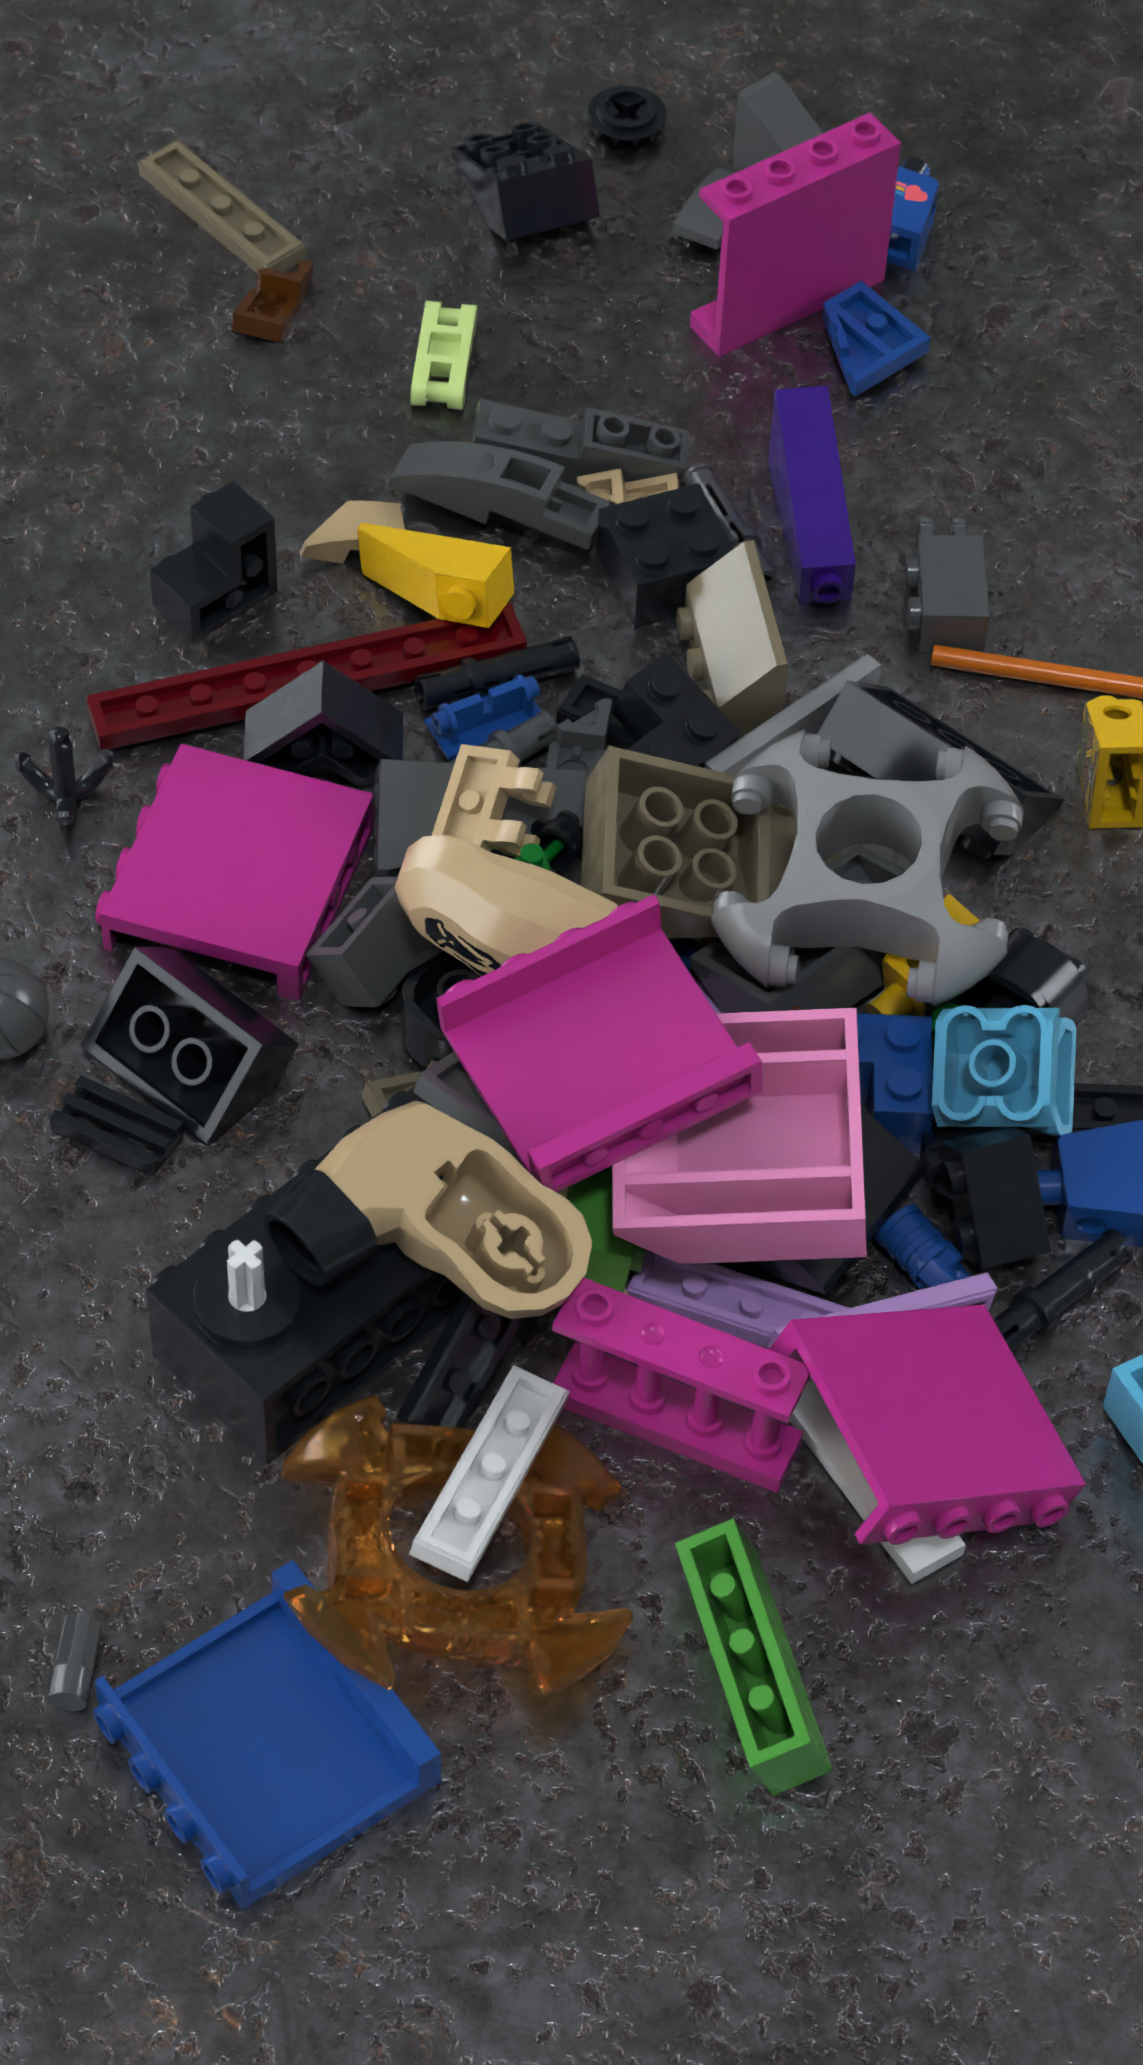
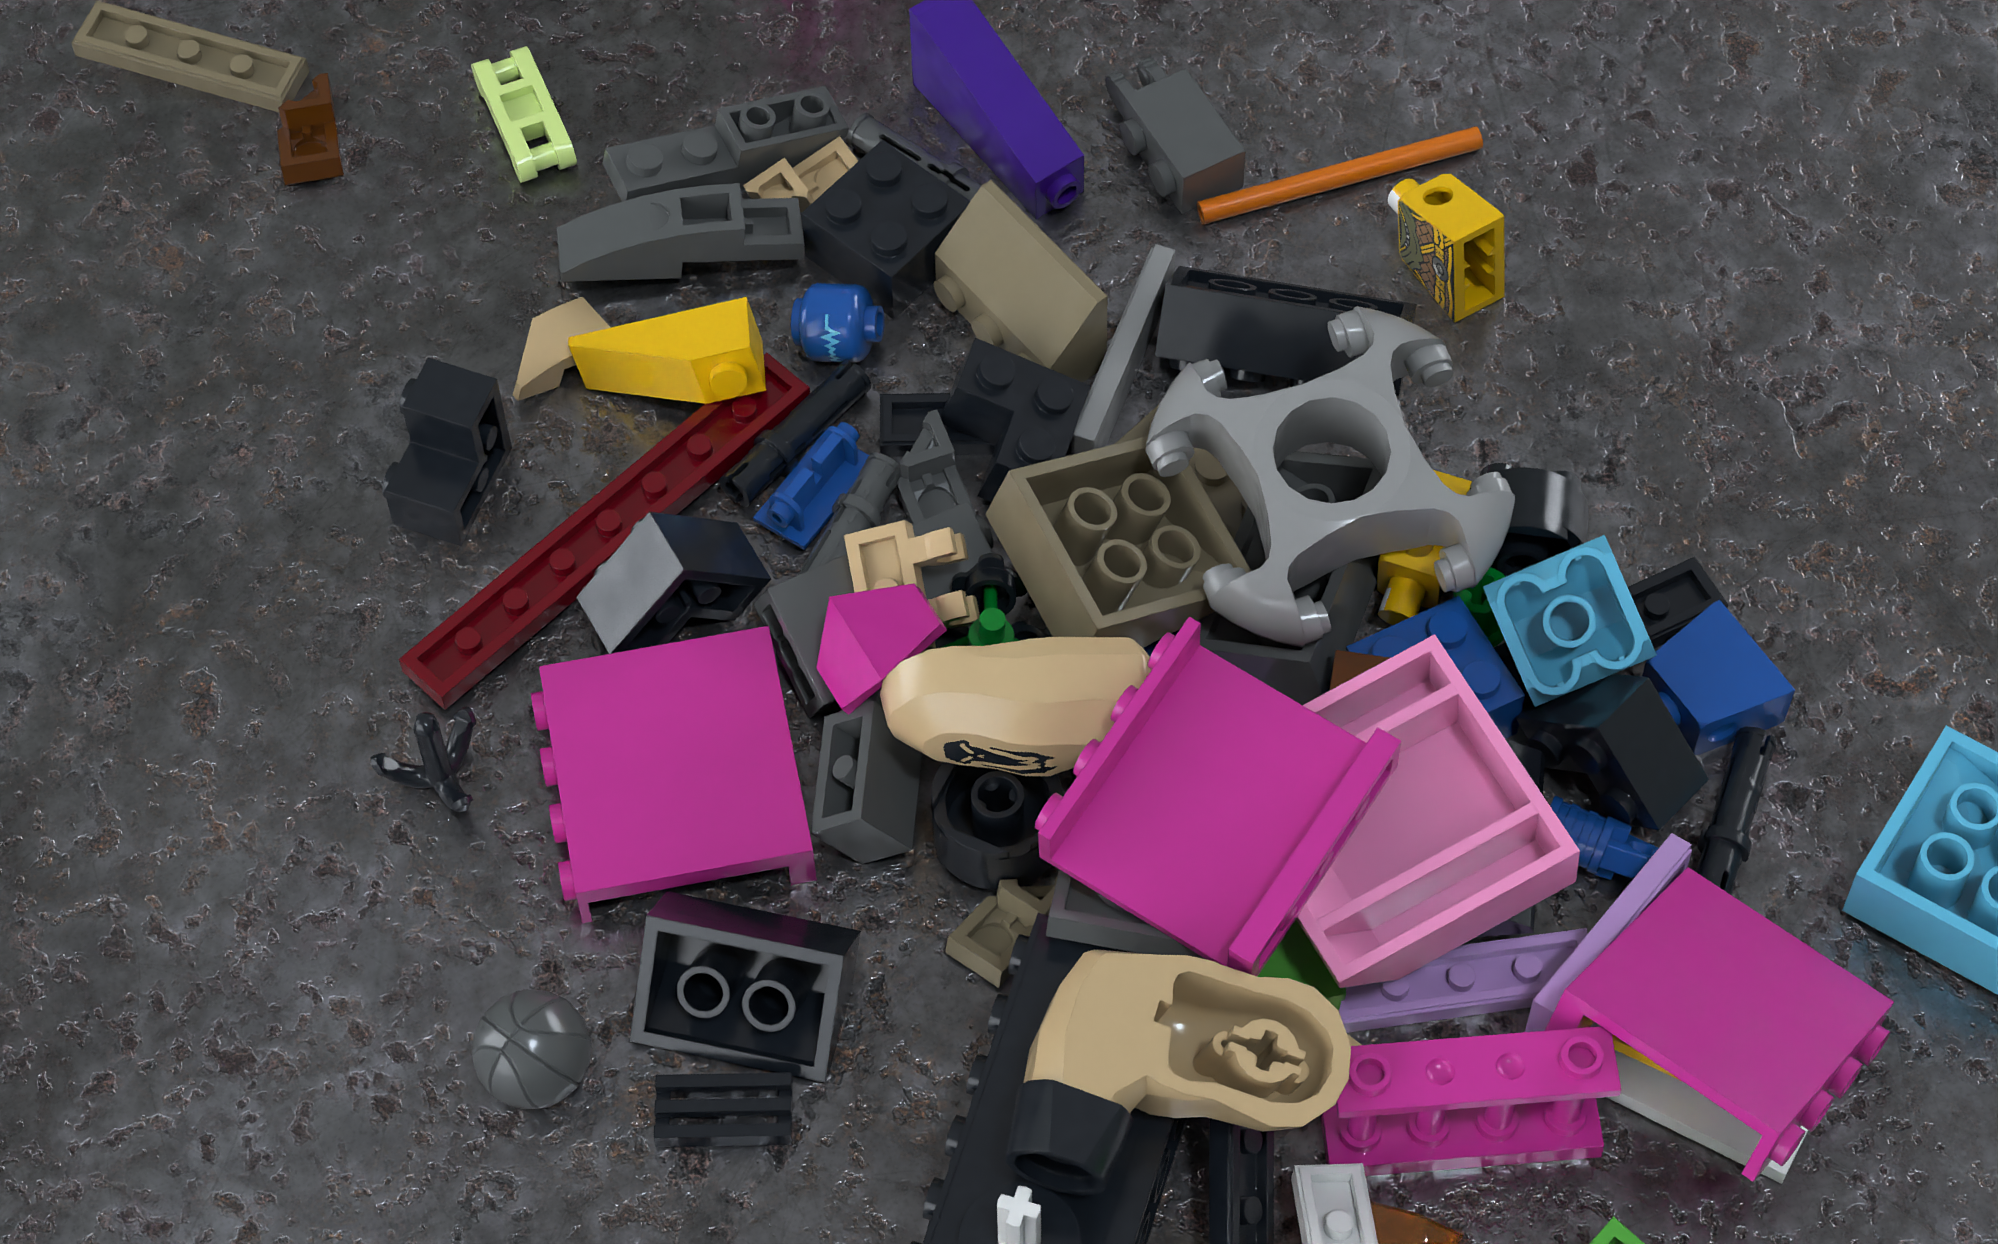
camera: 25 degrees left, 5 degrees up
none -> blue head [791,283,885,363]
none -> dark pink slope [816,583,947,715]

